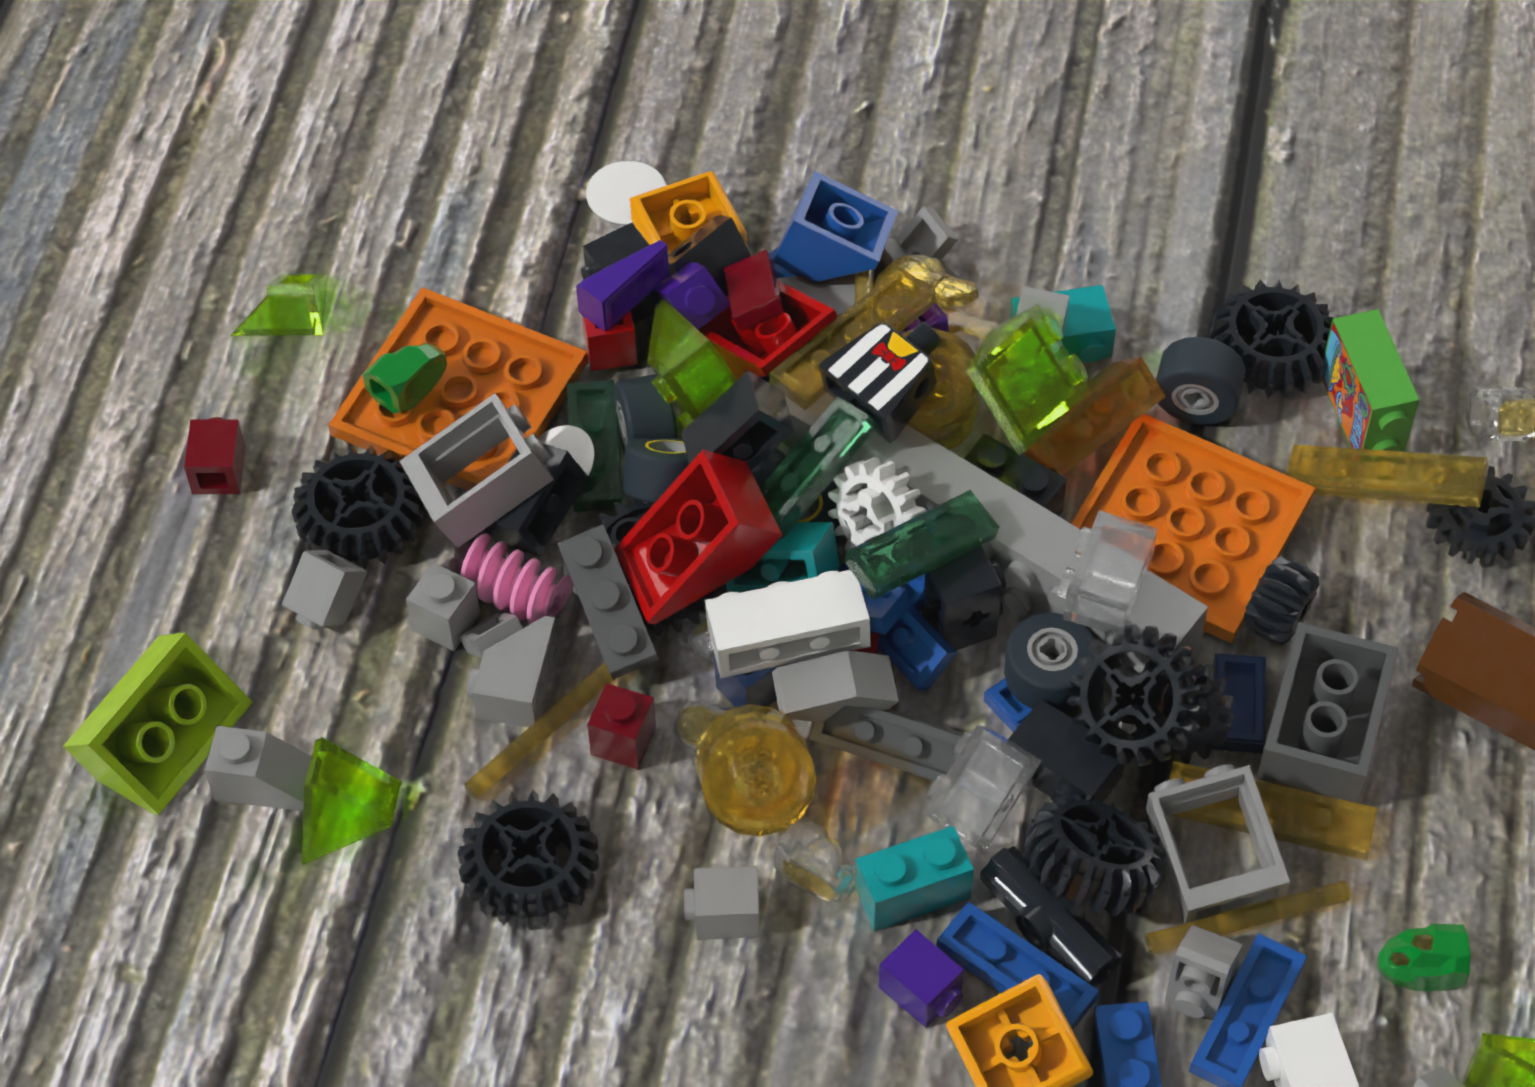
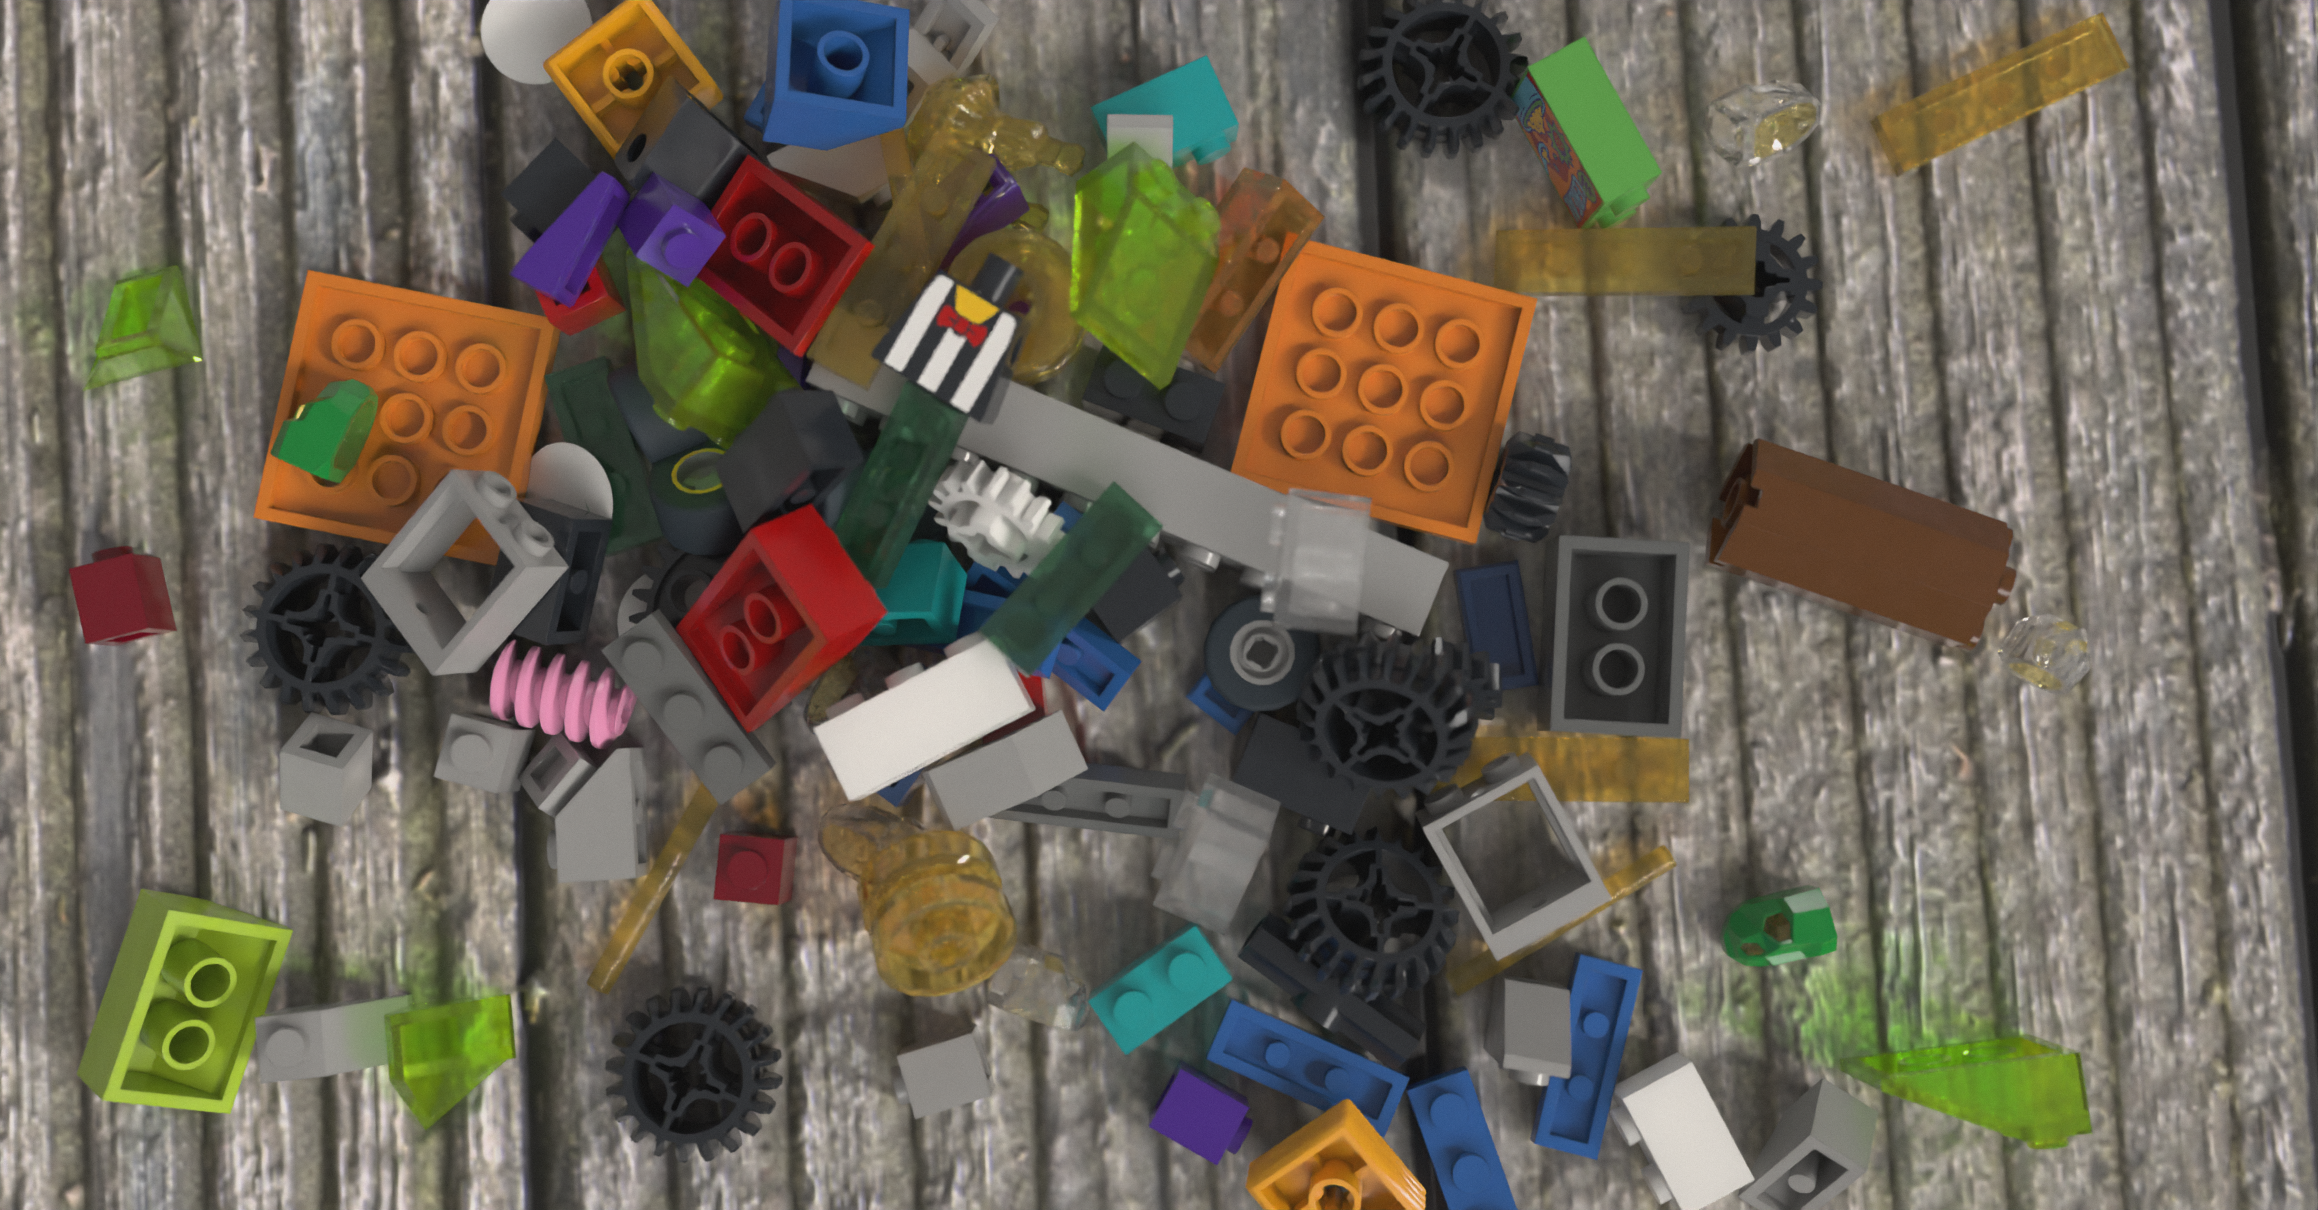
camera: 15 degrees left, 30 degrees up
dark red tile [724,249,783,331] -> none
black wheel [1154,337,1246,425] -> none

